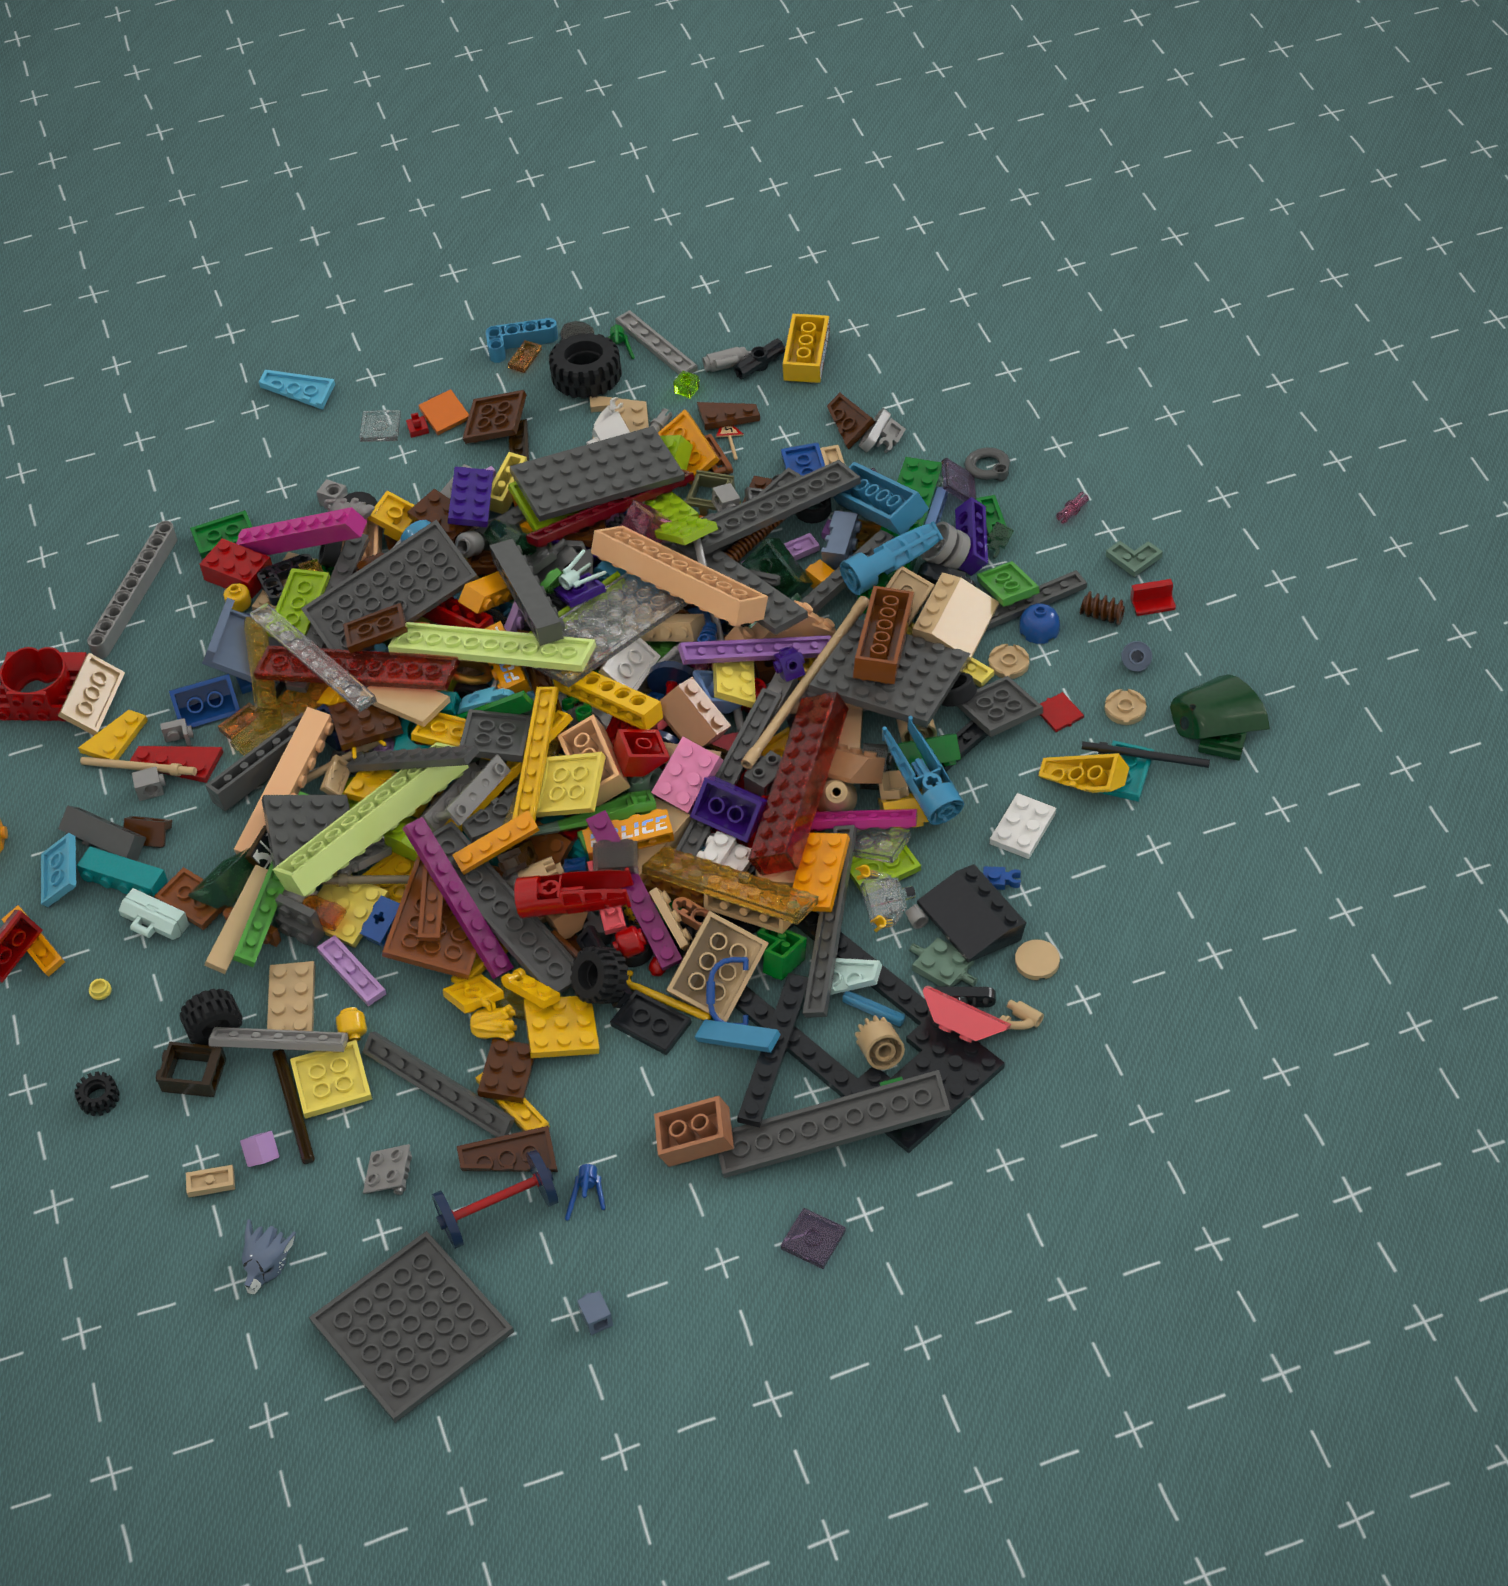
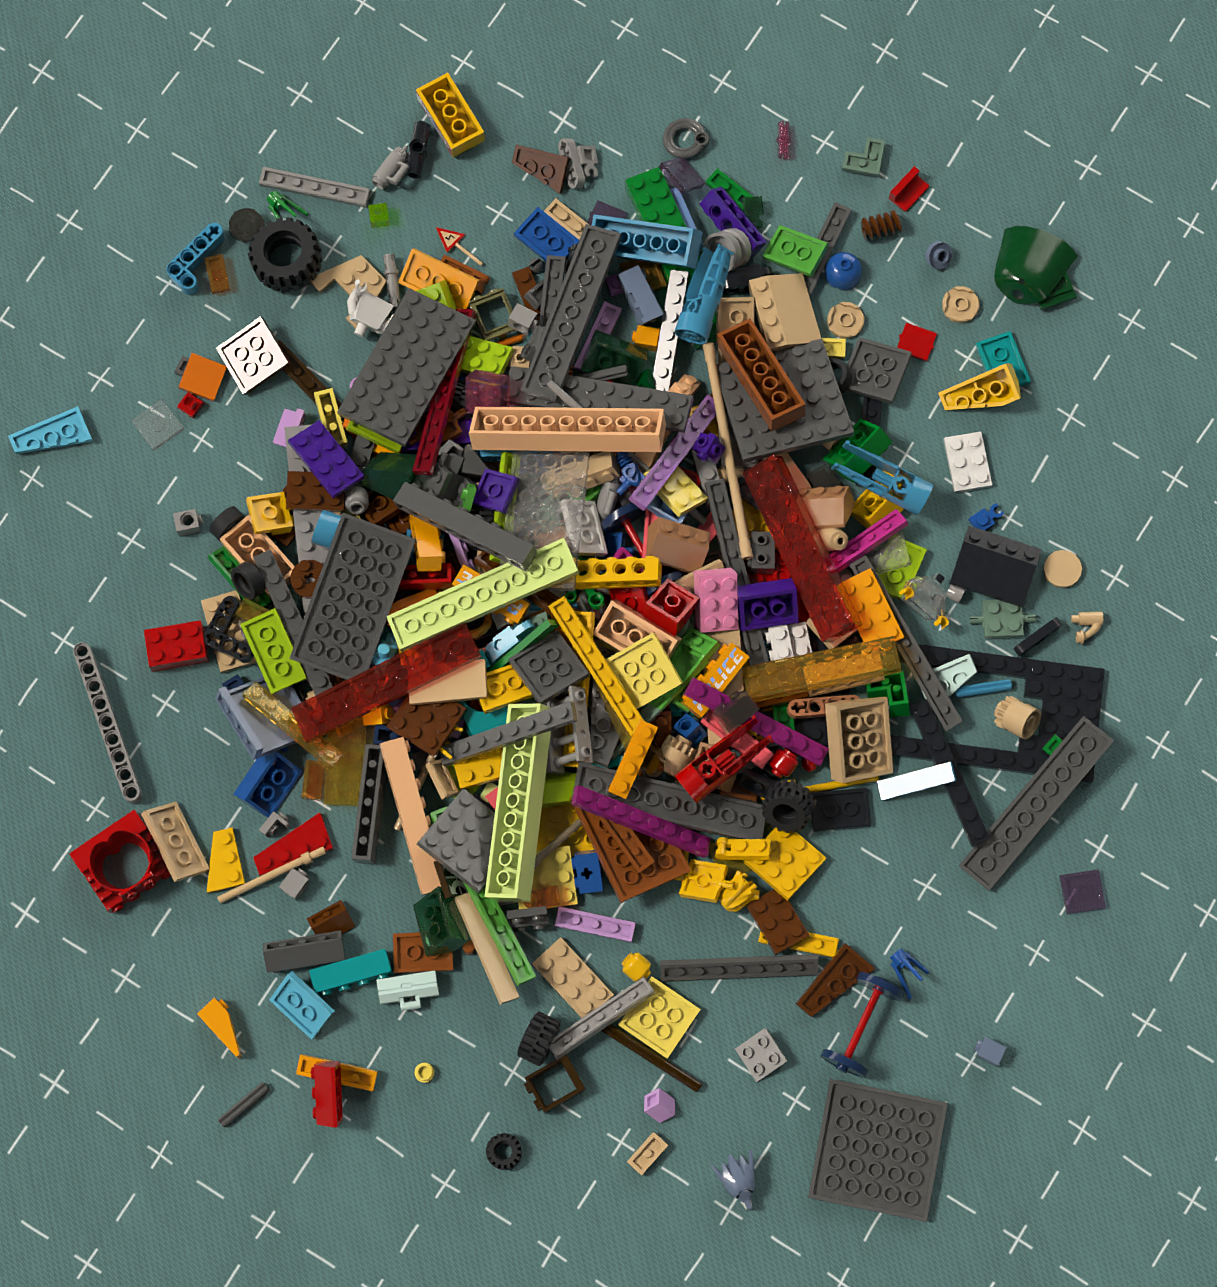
camera: 40 degrees left, 25 degrees up
green plate [190,510,252,559] -> none
yellow head [223,583,252,612] -> none
dark pink brick [236,507,367,555] -> none
clear plate [250,603,377,712] -> none
light grey animal [324,498,375,519] -> none
reddish brown plate [343,603,408,653] -> none
light aqua plant [558,550,607,590] -> none
tan plate [649,887,692,952] -> none
lime plate [654,514,718,545] -> none
nougat brick [654,1096,734,1167] -> none
reddish brown wing [697,402,760,430] -> none
blue piece [706,957,749,1025] -> none
tan panel [879,770,909,800] -> none
coral wedge [923,986,1011,1043] -> none
black bar [1081,741,1210,768] -> none

